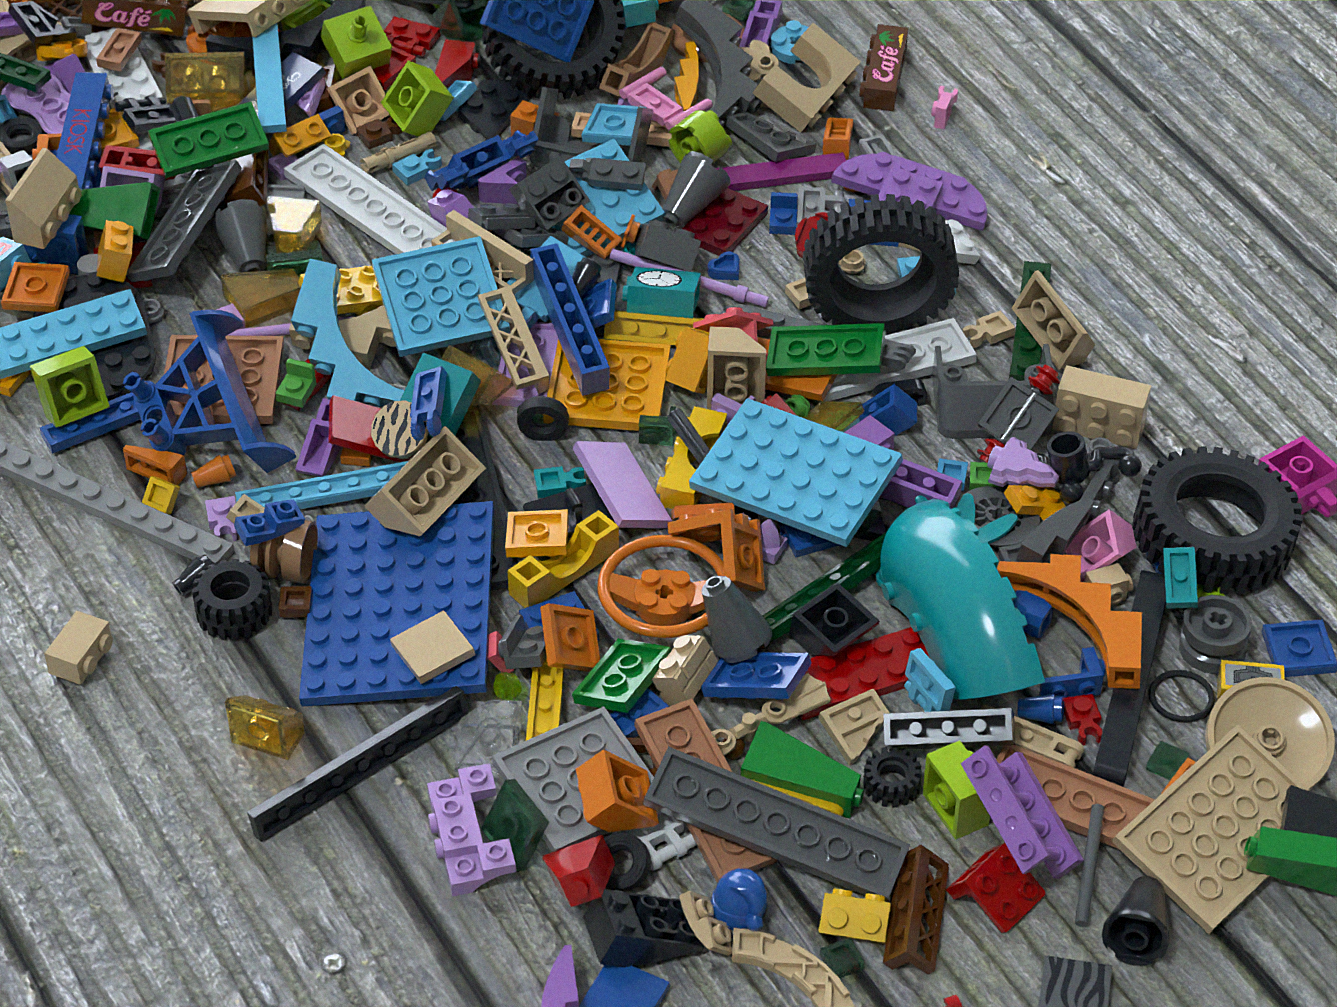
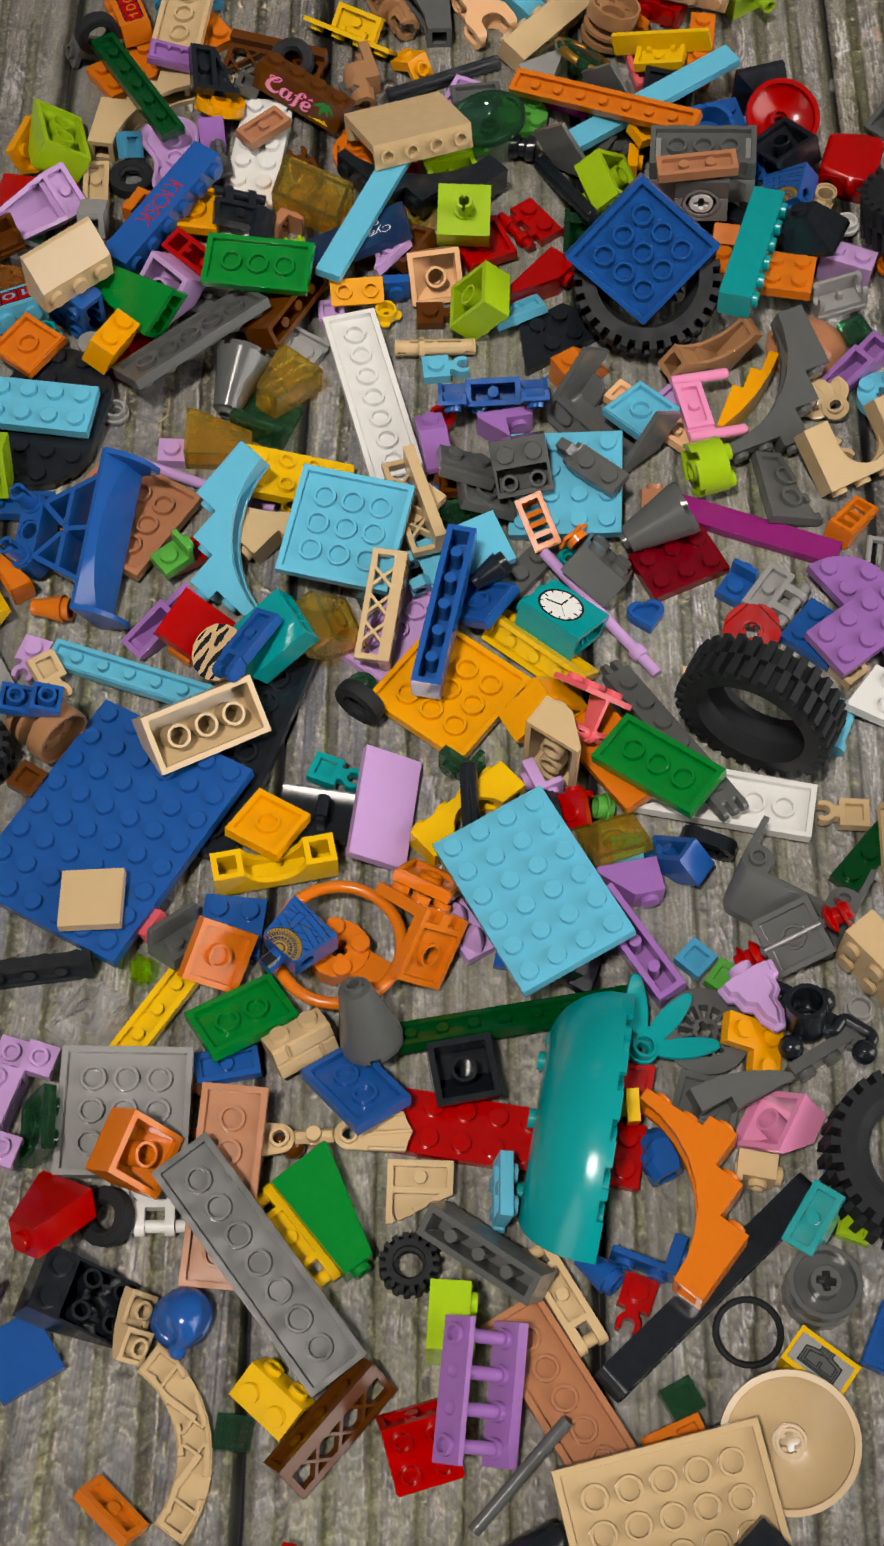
camera: 30 degrees right, 15 degrees up
none -> blue torso [259,895,338,975]

